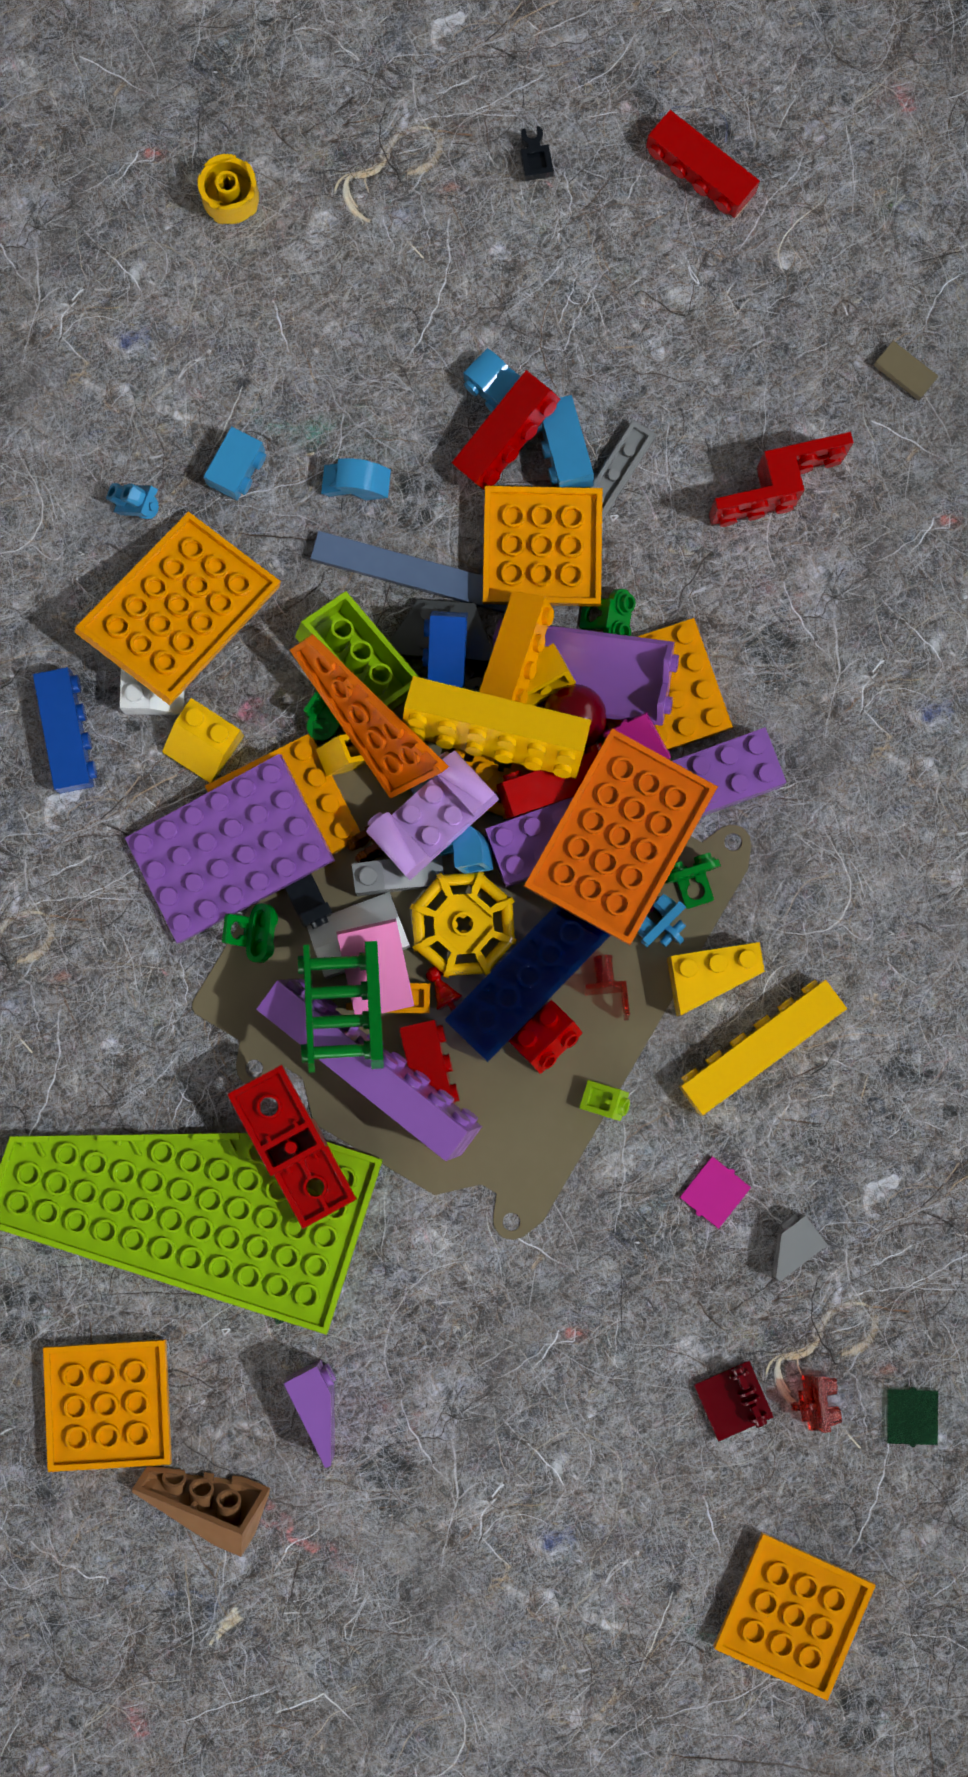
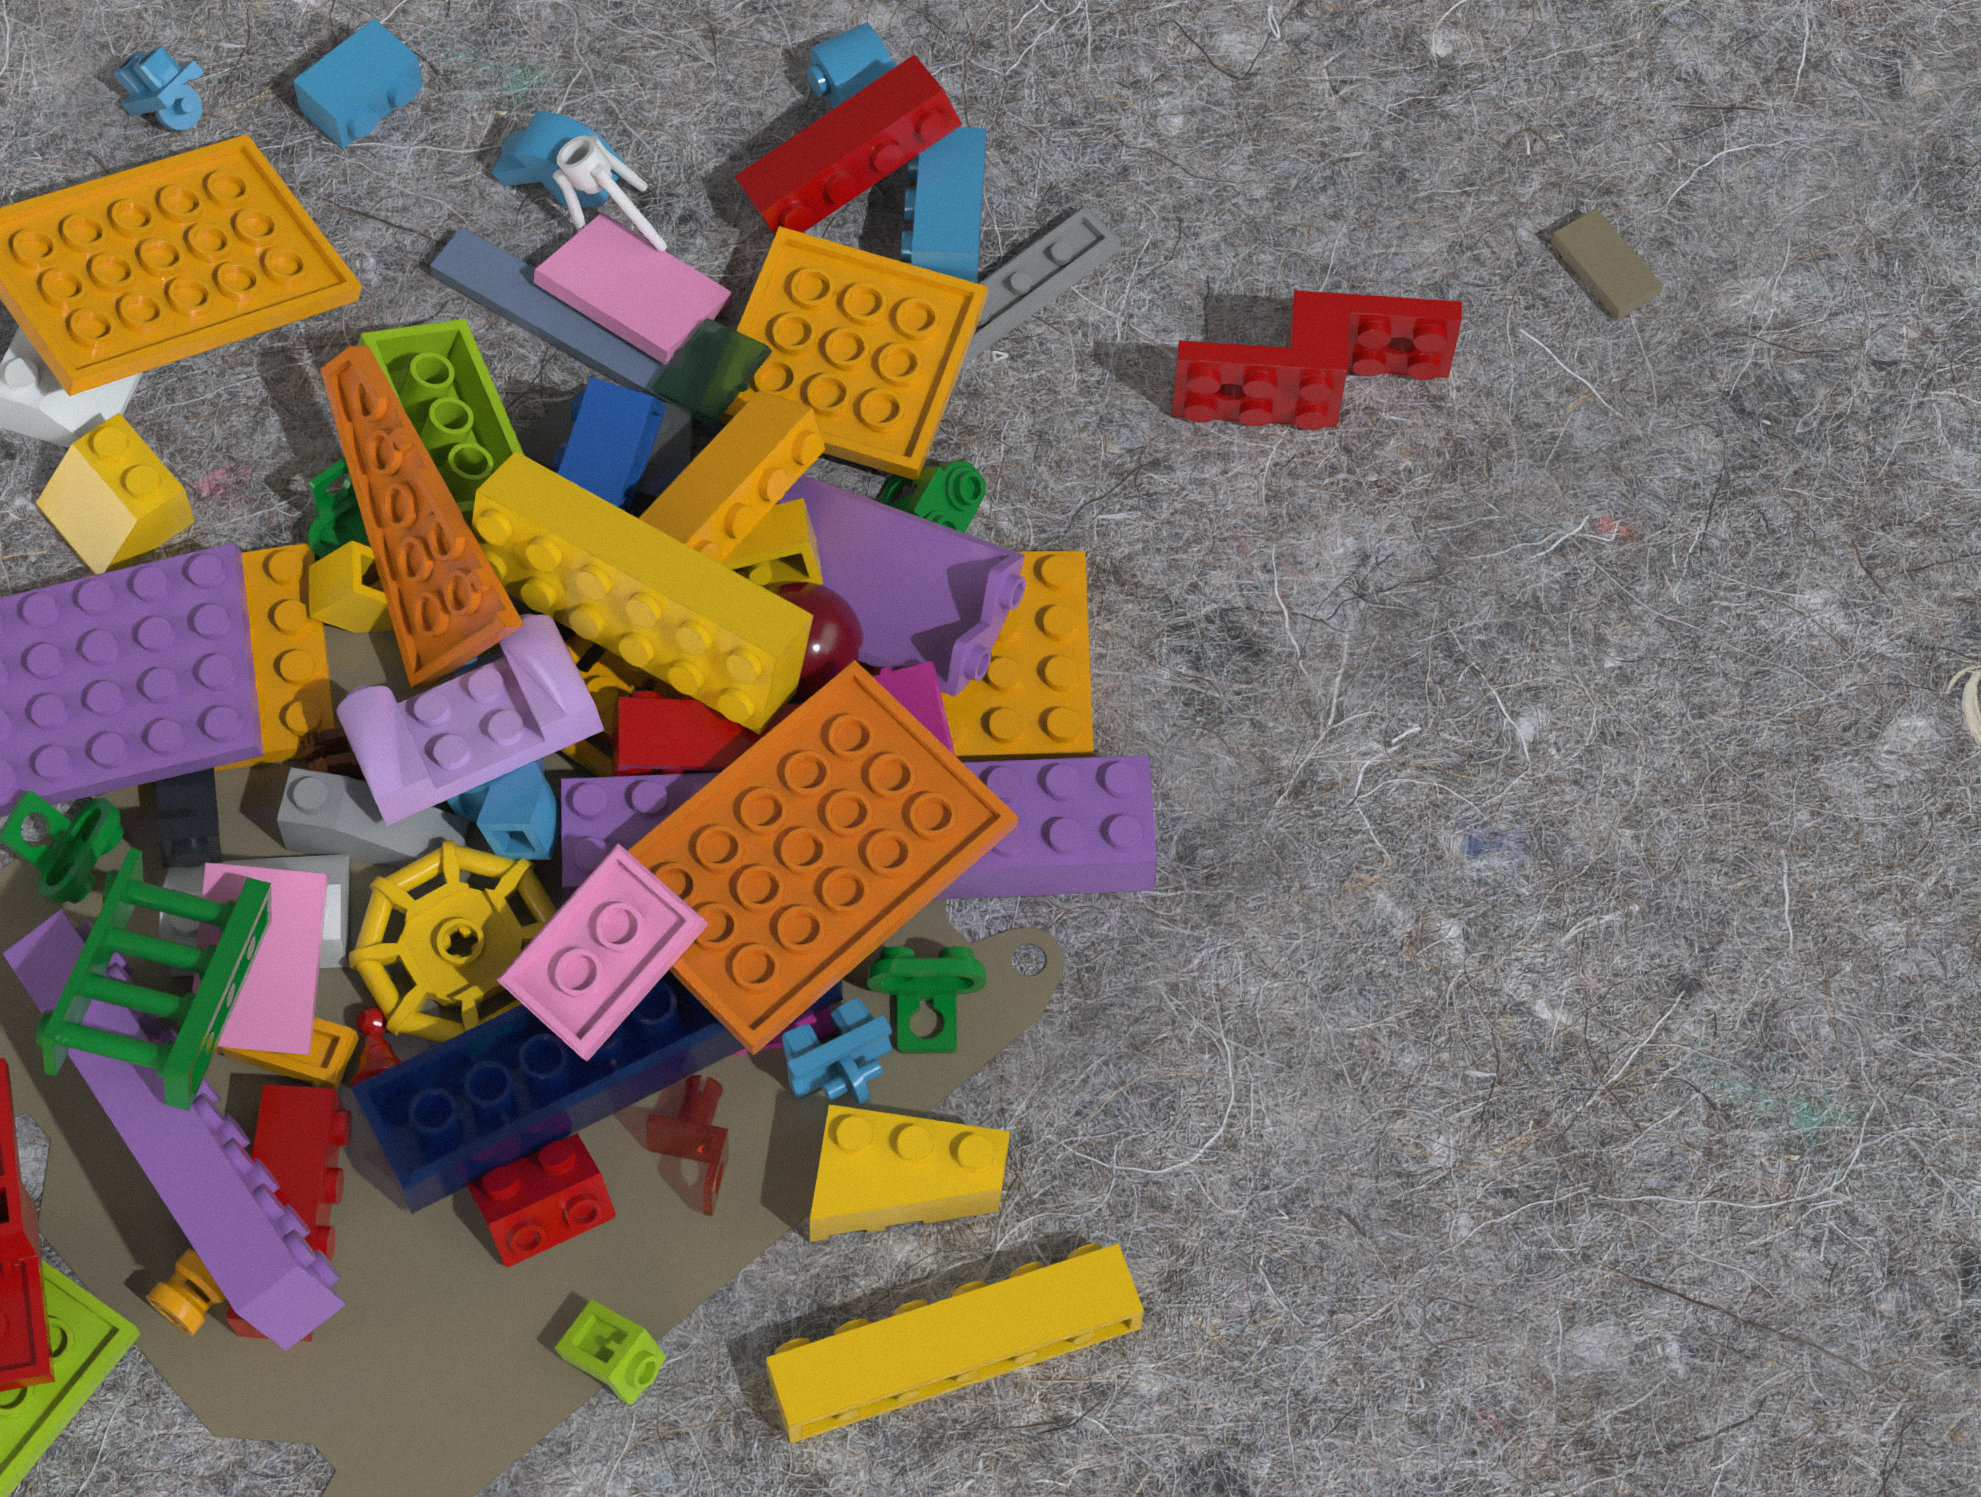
camera: 20 degrees right, 20 degrees down
none -> light orange wheel [146,1249,226,1336]
none -> bright pink tile [497,844,709,1061]
none -> bright pink tile [534,212,733,365]
none -> white plant [553,135,667,252]
none -> clear green piece [651,318,772,423]

